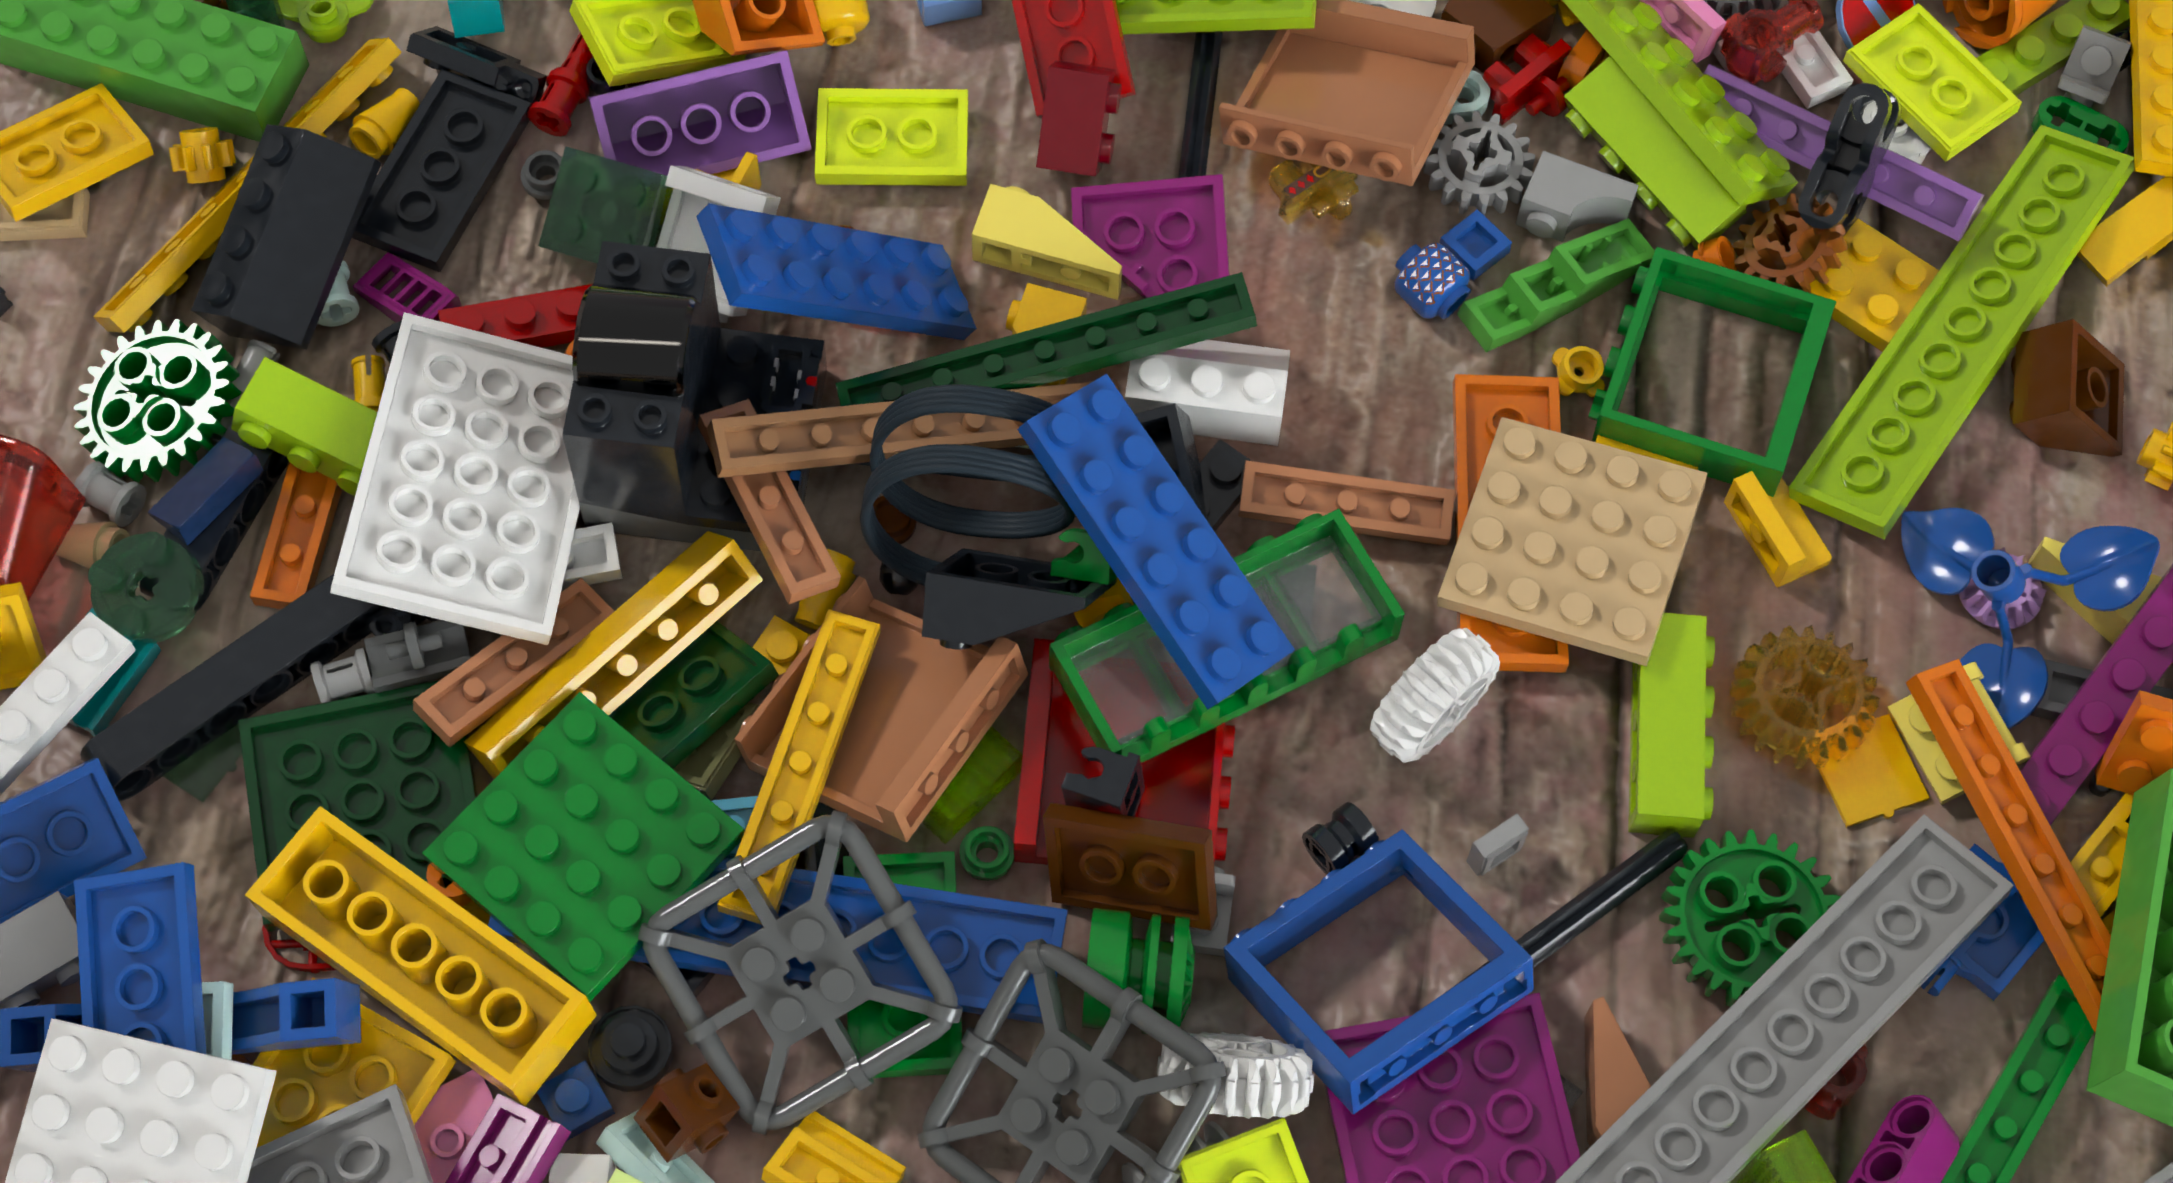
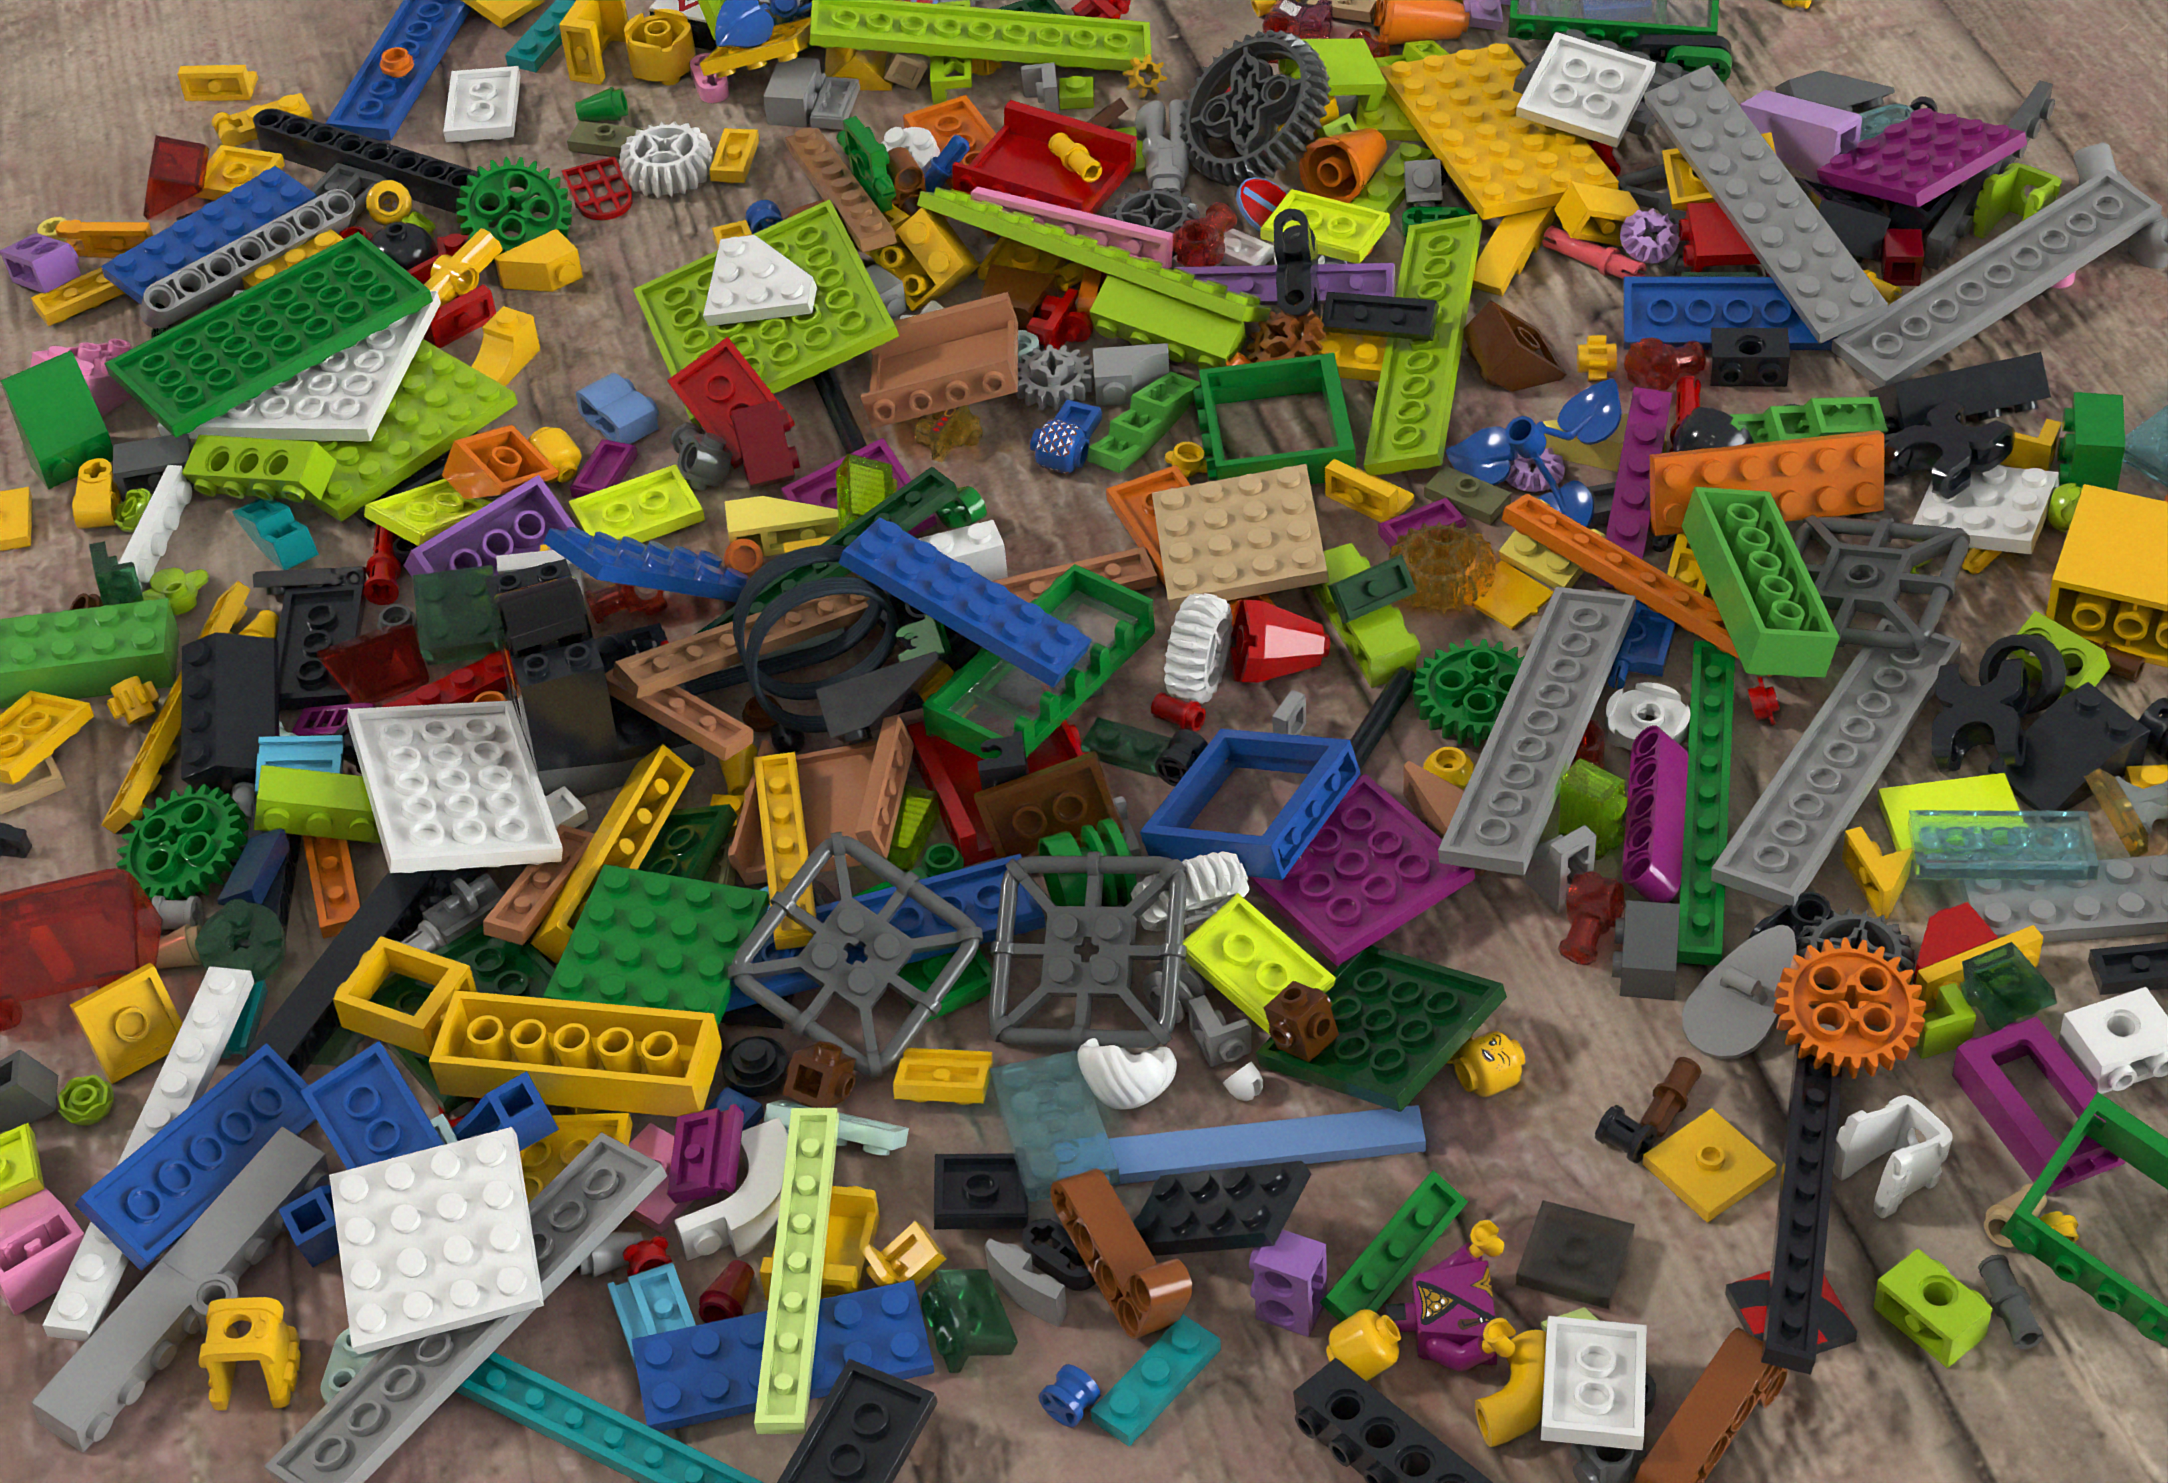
camera: 20 degrees left, 20 degrees down
none -> medium azure plate [255,735,345,795]
none -> clear red slope [317,624,430,704]
none -> yellow window [333,936,477,1057]
none -> magenta tile [570,439,638,498]
none -> dark grey connector [670,422,733,491]
none -> orange plate [724,539,763,577]
none -> clear neon green brick [836,453,897,532]
none -> green beam [936,486,987,529]
none -> clear green plate [1081,717,1171,777]
none -> red pin [1151,692,1206,732]
none -> red cone [1230,600,1330,683]
none -> black plate [1322,291,1439,341]
none -> dark green plate [1327,554,1417,623]
none -> magenta tile [1378,497,1466,556]
none -> yellow plate [1423,747,1475,790]
none -> olive plate [1424,465,1511,525]
none -> white plate [1605,682,1690,750]
none -> red plate [1748,676,1780,725]

